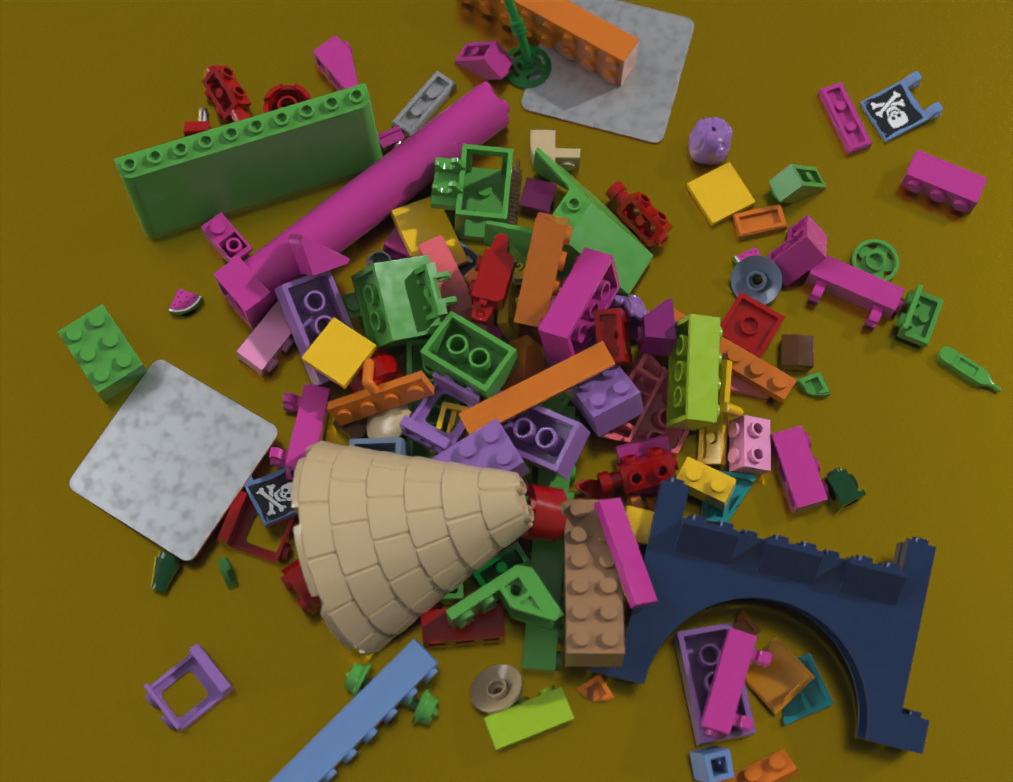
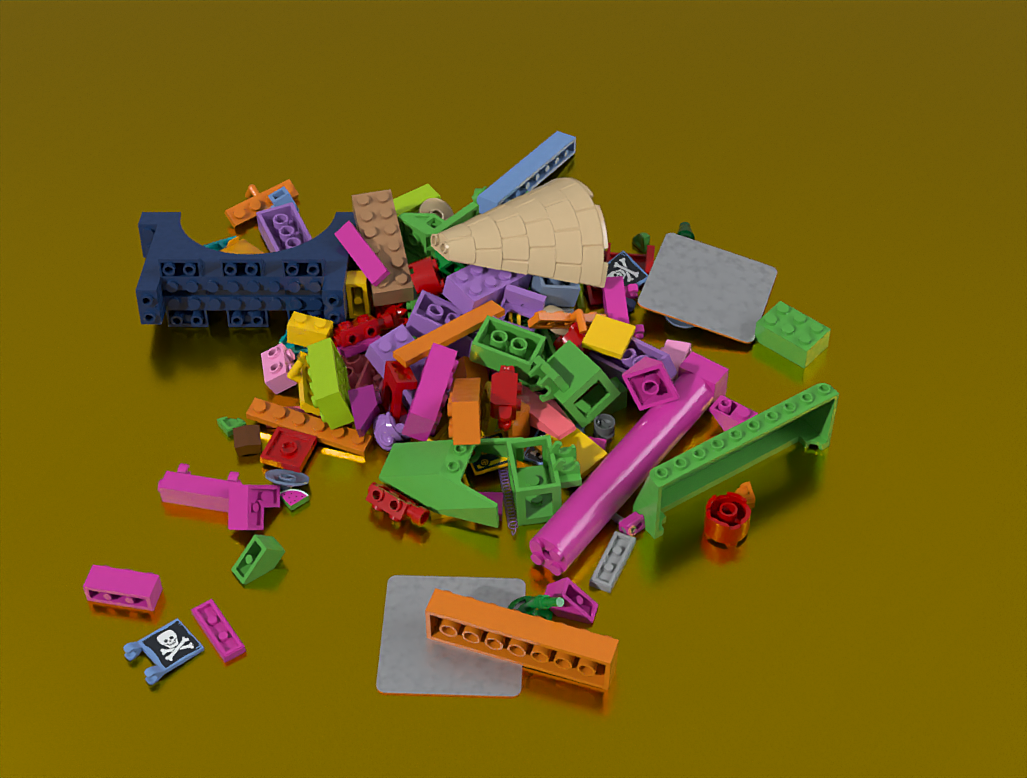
camera: 170 degrees right, 25 degrees down
medium lavender window [144,643,235,732] -> none
dark pink tile [169,288,204,315] -> none
red piece [184,107,211,137] -> none
red brick [202,65,252,123] -> none
dark pink slope [313,35,358,90] -> none
tan brick [530,130,580,171] -> none
yellow tile [686,162,755,227] -> none
medium lavender hair [688,117,733,165] -> none
dark pink brick [699,628,772,740] -> none
orange tile [731,204,787,240] -> none
dark pink brick [771,425,829,514] -> none
dark green brick [824,467,866,512] -> none
bright green wheel [851,239,900,282] -> none
bright green bracket [896,284,944,348] -> none
bright green piece [937,346,1001,392] -> none

